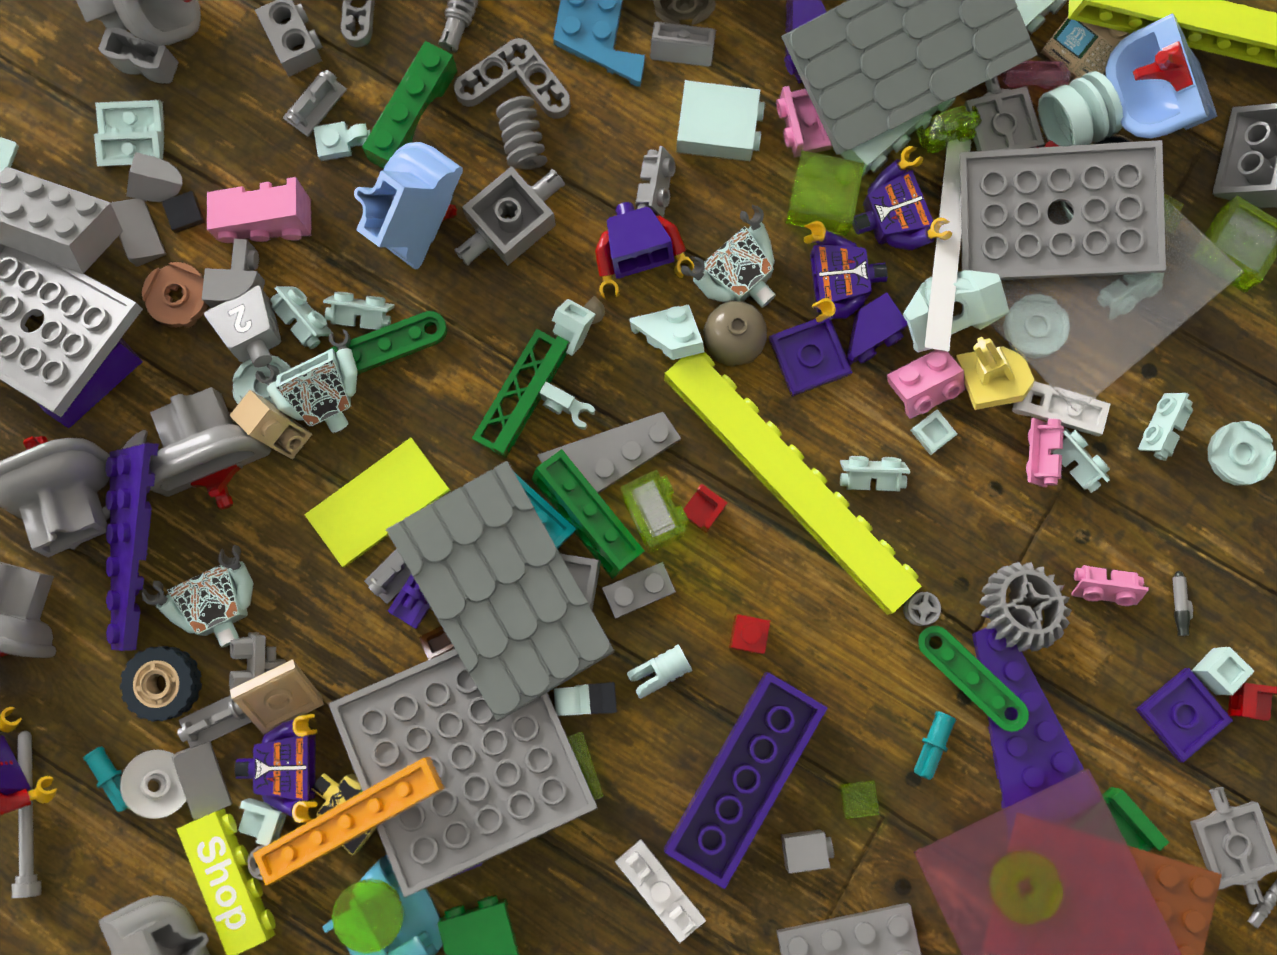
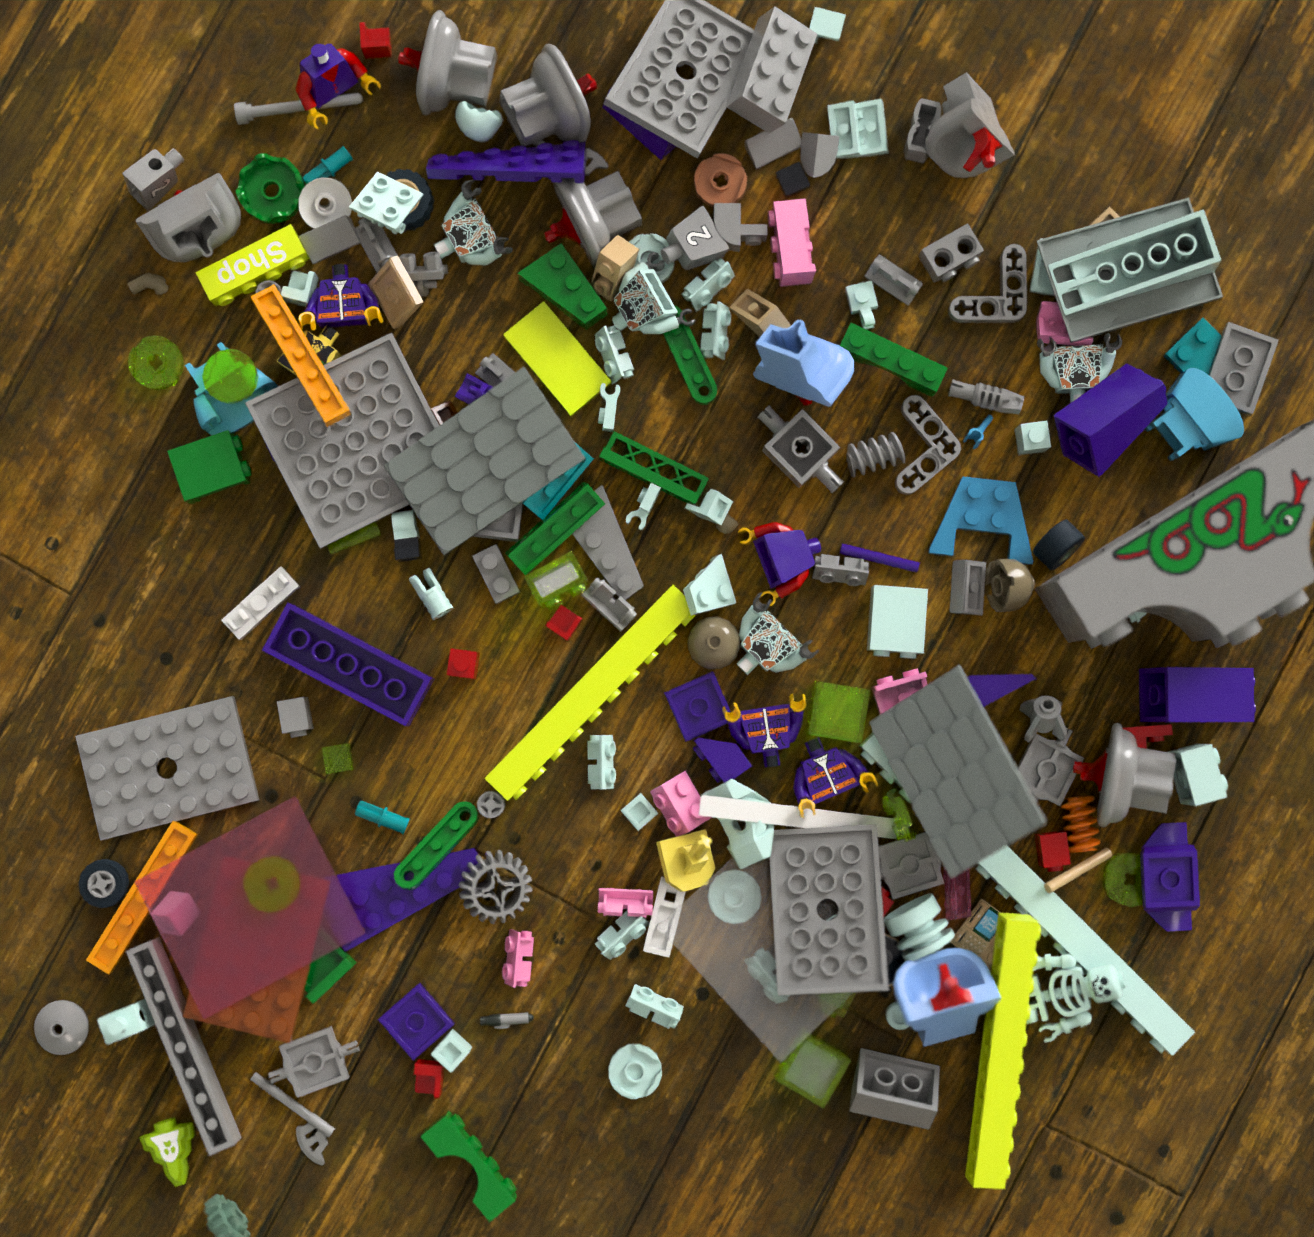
camera: 85 degrees right, 5 degrees up
none -> green plate [236,153,305,224]
none -> light aqua hinge [349,172,423,234]
none -> light aqua hair [455,101,503,142]
none -> green wedge [517,243,608,330]
none -> light grey hinge [581,578,637,632]
none -> light aqua hinge [595,325,634,384]
none -> light aqua plate [598,383,620,432]
none -> tan slope [729,289,791,337]
none -> dark purple bar [839,543,920,573]
none -> light aqua tile [886,1001,909,1030]
none -> dark azure hand [964,415,994,449]

